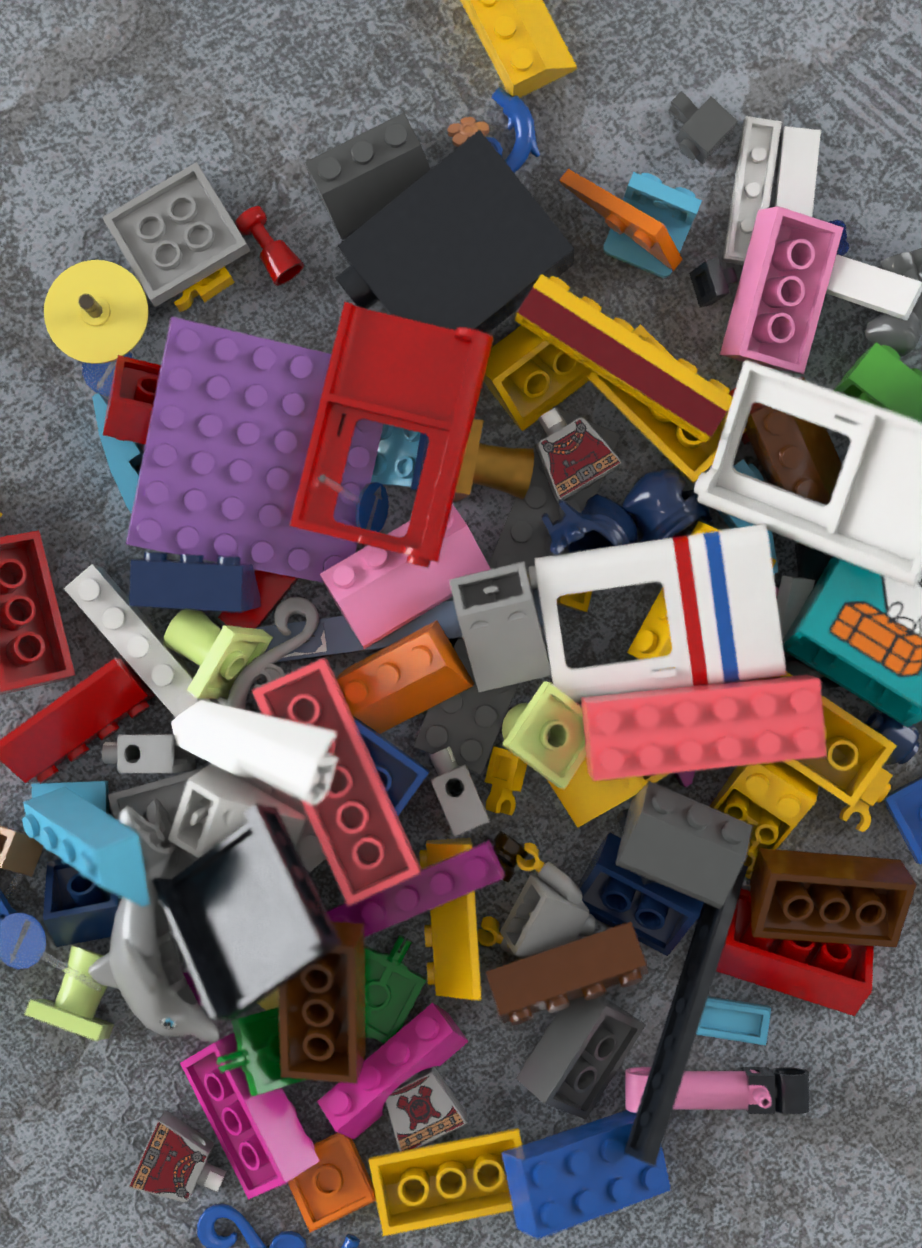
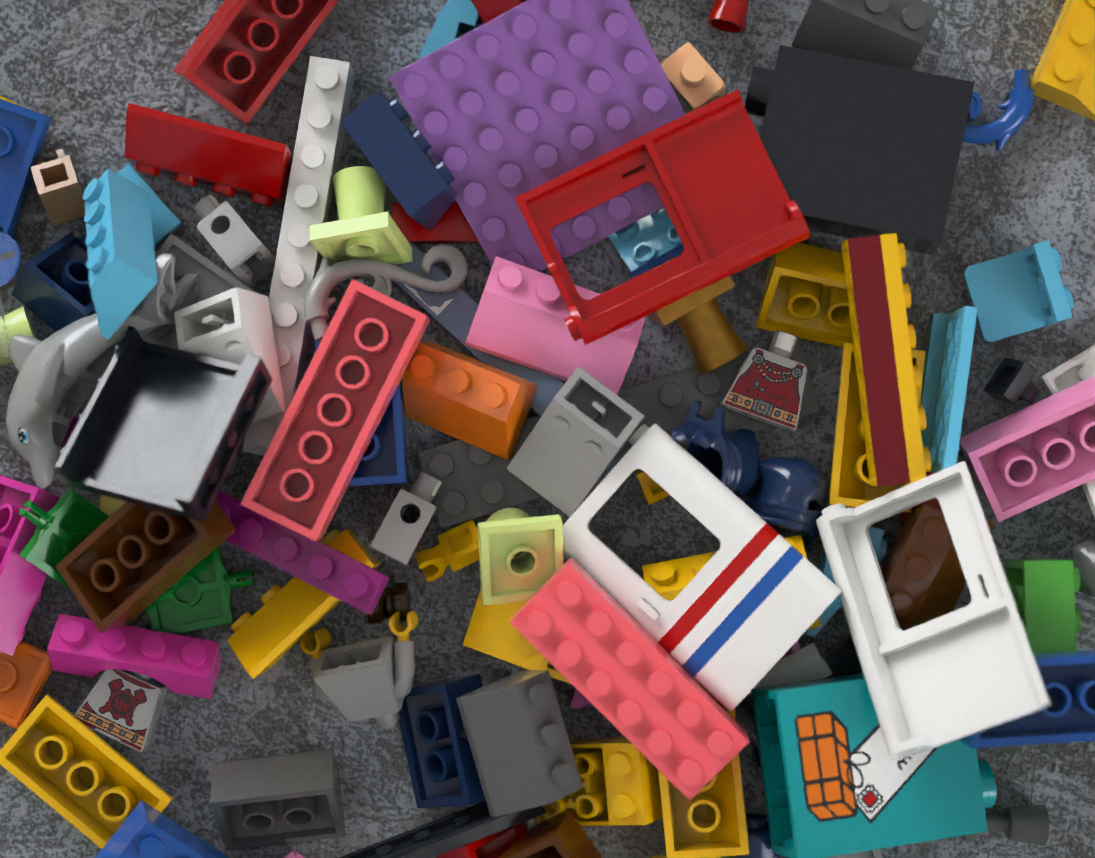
camera: 45 degrees right, 0 degrees up
white panel [171,700,338,805] -> none
blue piece [319,475,389,532] -> none
nougat plant [447,117,489,147] -> none
reddish brown slope [486,922,648,1025] -> none
orange wing [559,169,683,271] -> none
none -> light nougat torso [660,42,726,114]
none -> medium azure fence [920,306,978,473]

